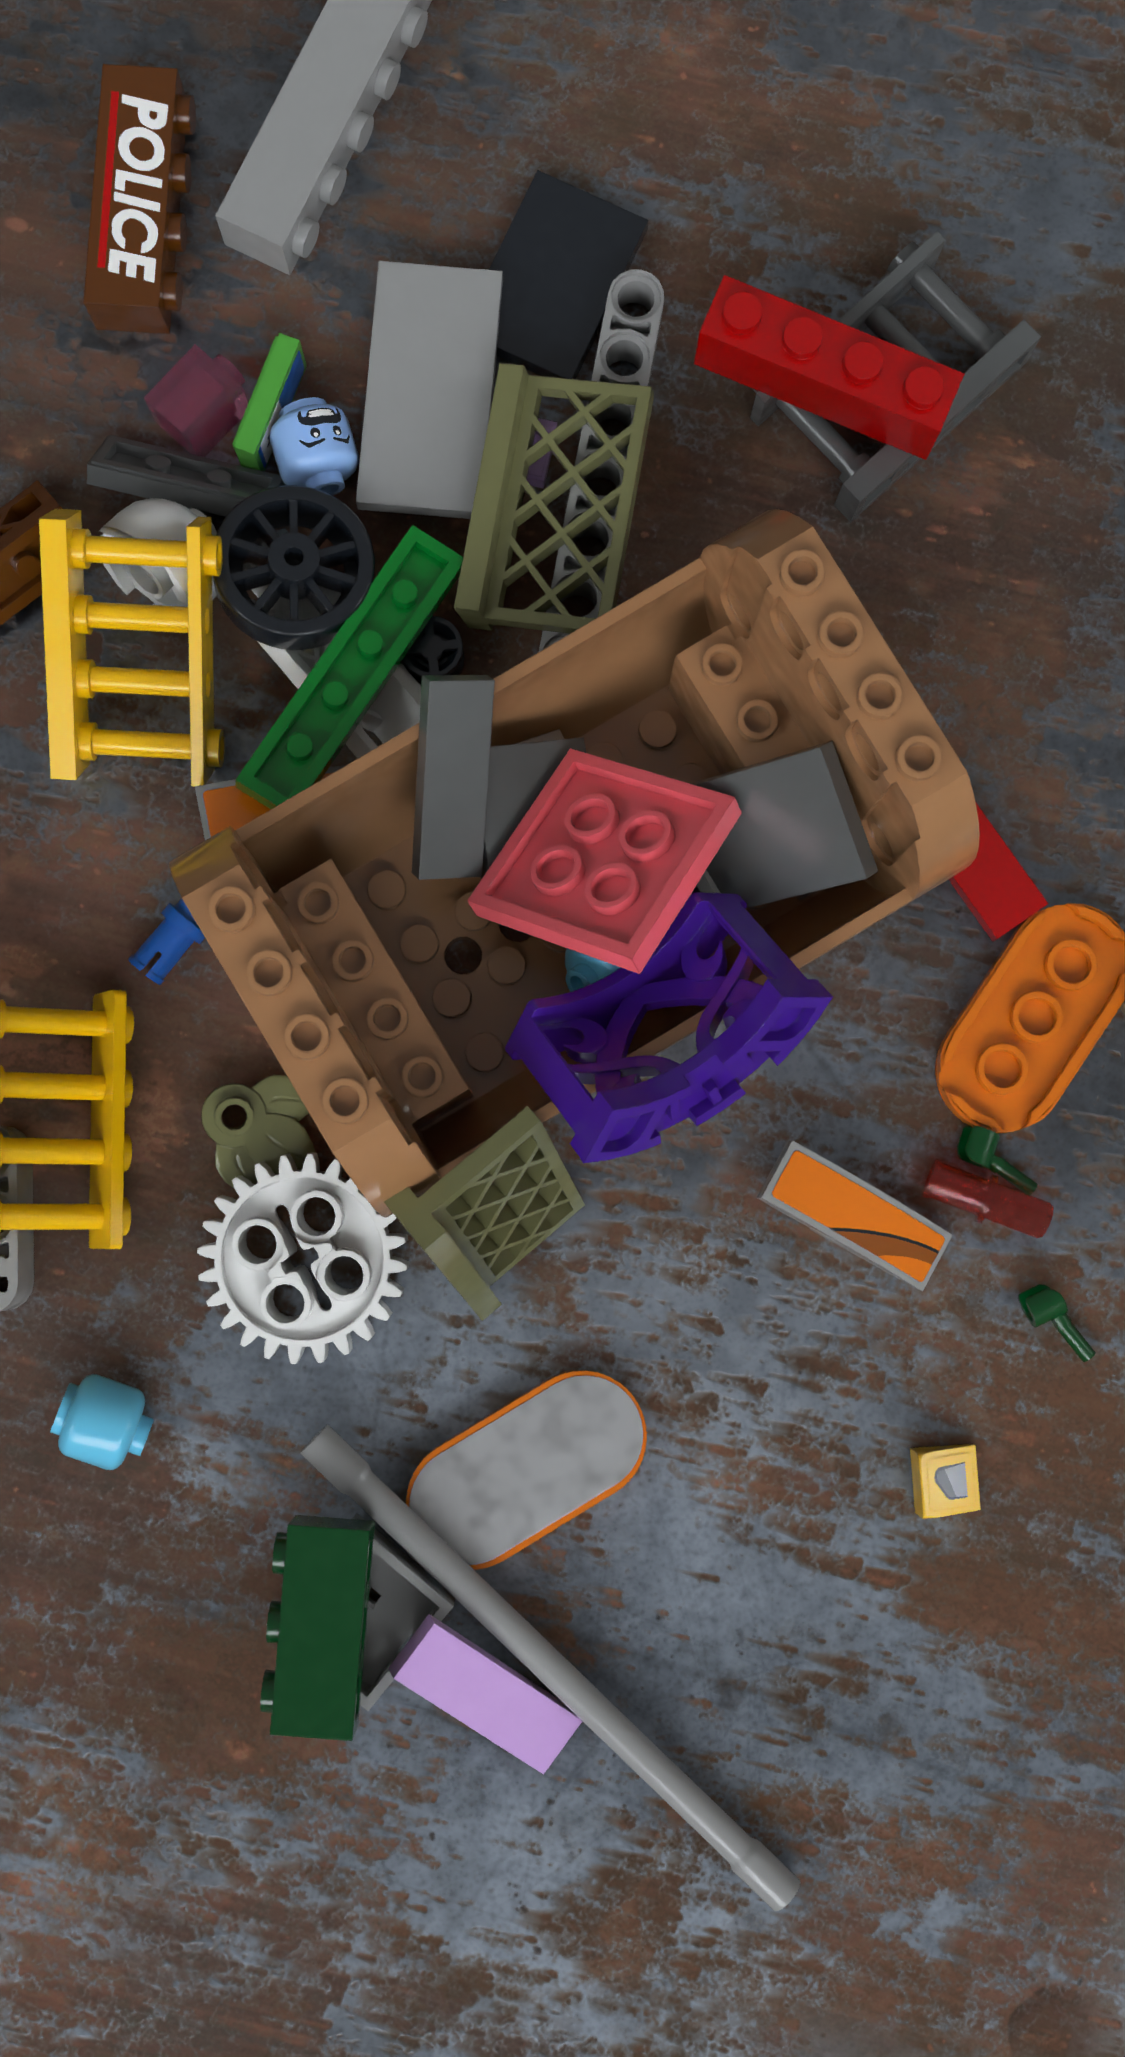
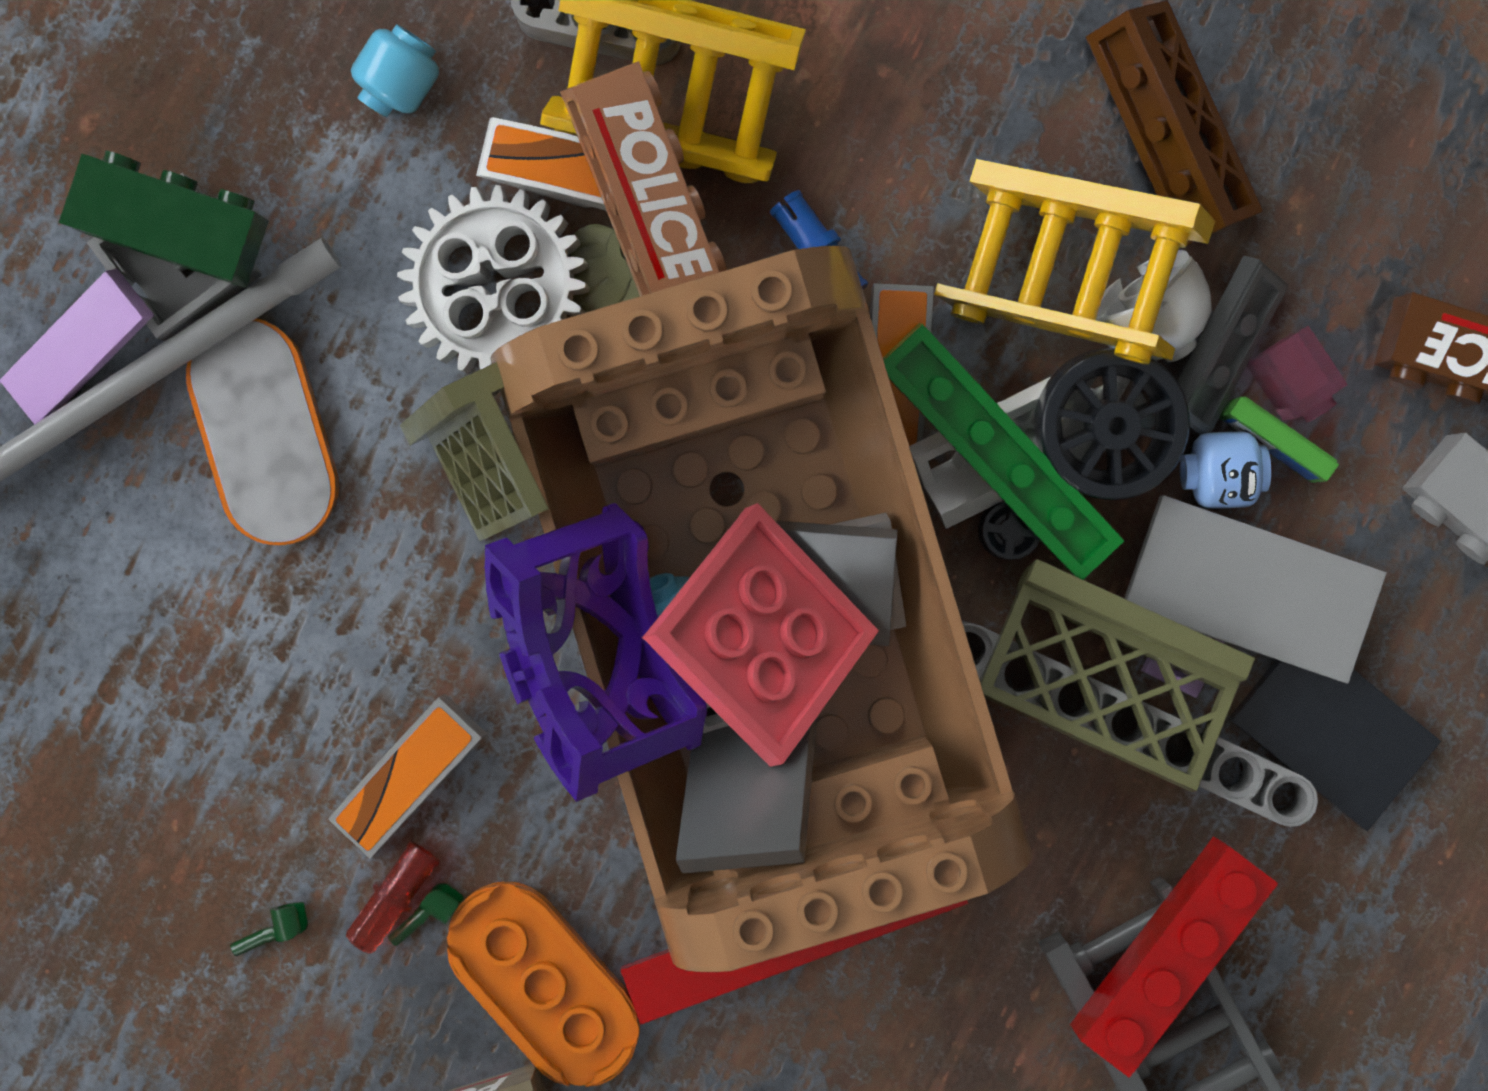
camera: 105 degrees right, 5 degrees up
dark grey tile [412,675,495,880] -> none
yellow slope [910,1444,981,1519] -> none
none -> slope [476,117,607,211]
none -> nougat brick [560,61,727,296]

